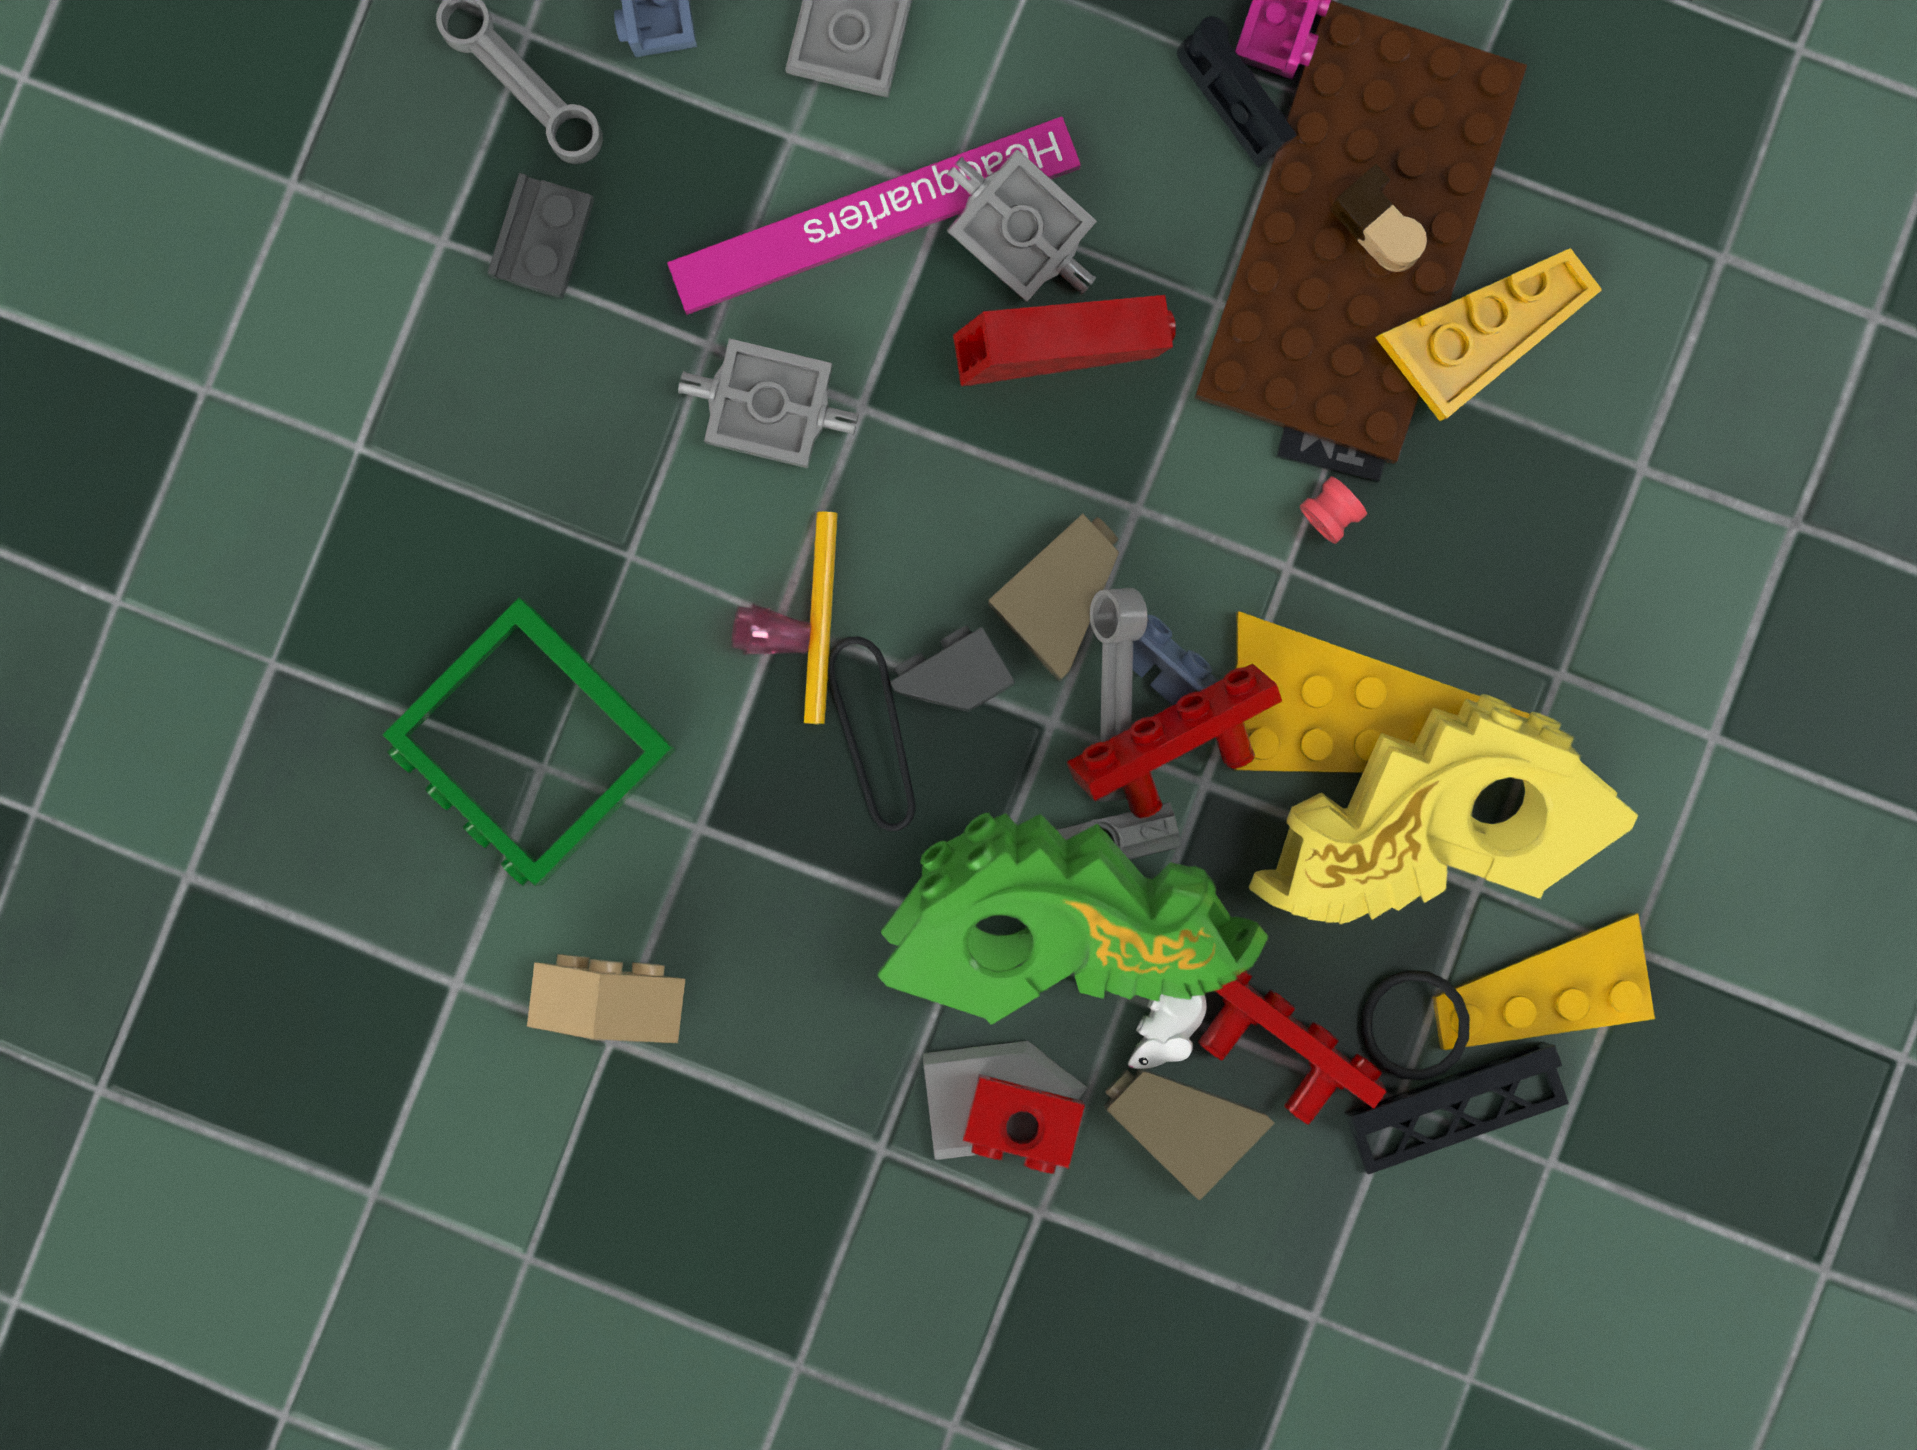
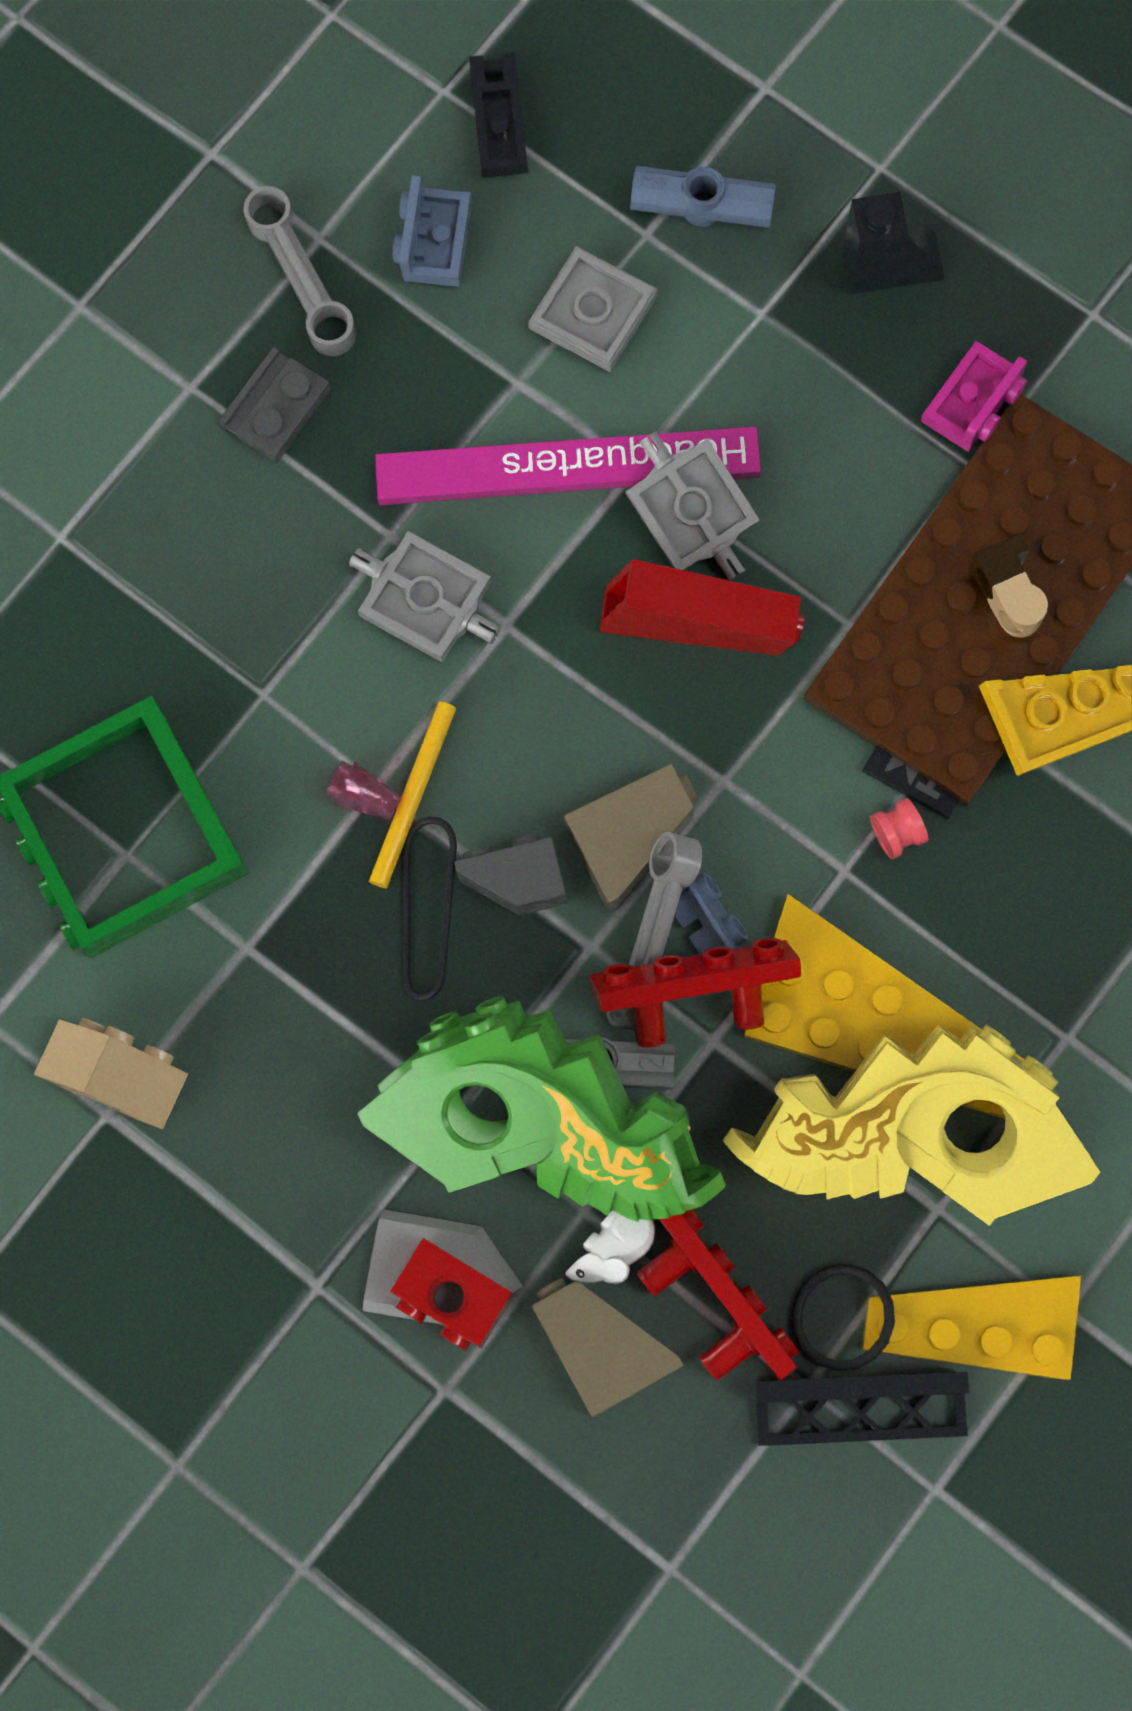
camera: 25 degrees right, 10 degrees down
black plate [1177,16,1297,168] -> none

